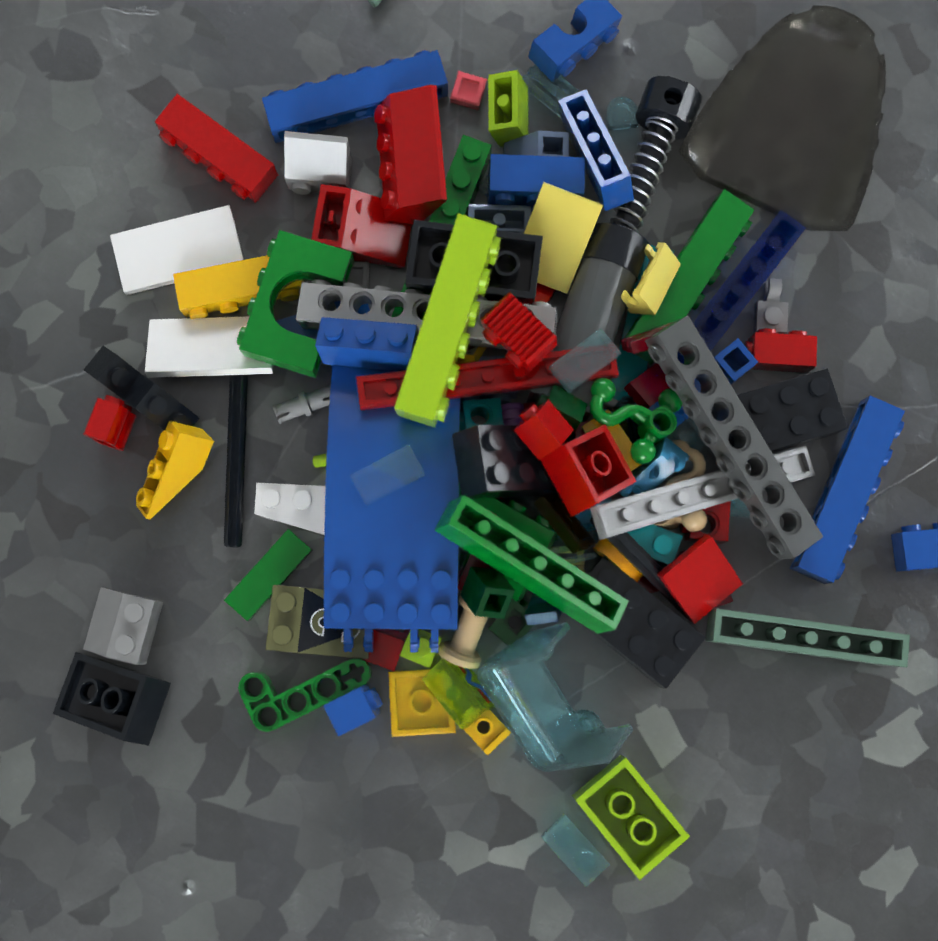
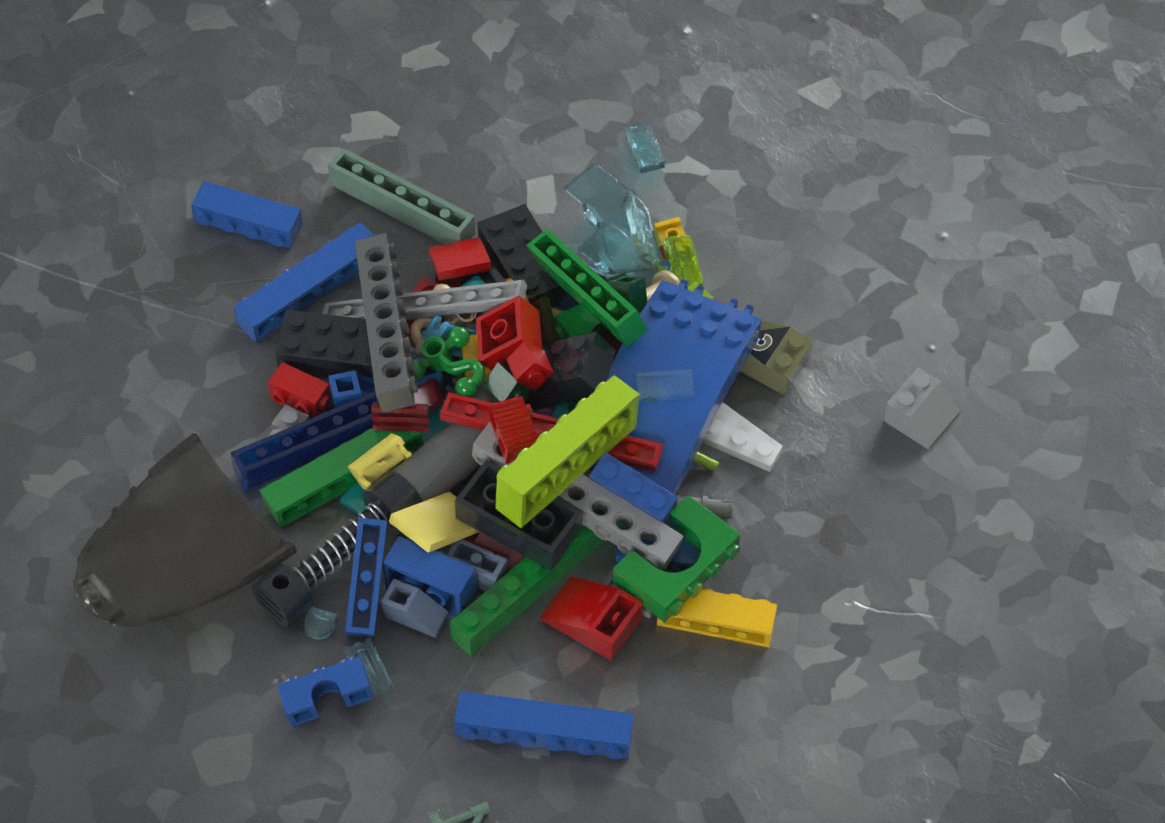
camera: 150 degrees left, 25 degrees down
black slope [53,652,171,746] -> none
red brick [83,395,137,451] -> none
black arch [84,346,199,430] -> none
white tile [110,205,244,295] -> none
yellow slope [136,421,214,520] -> none
white tile [145,316,273,378] -> none
red brick [154,94,278,203] -> none
black axle [224,375,248,548] -> none
green tile [224,529,313,622] -> none
green beam [238,658,372,732] -> none
slope [284,131,352,195] -> none
blue brick [323,684,383,737] -> none
red slope [374,85,447,225] -> none
yellow tile [388,668,456,737] -> none
coral tile [450,71,487,111] -> none
lime brick [488,70,528,147] -> none
clear light blue tile [549,328,621,394] -> none
lime brick [572,754,690,880] -> none

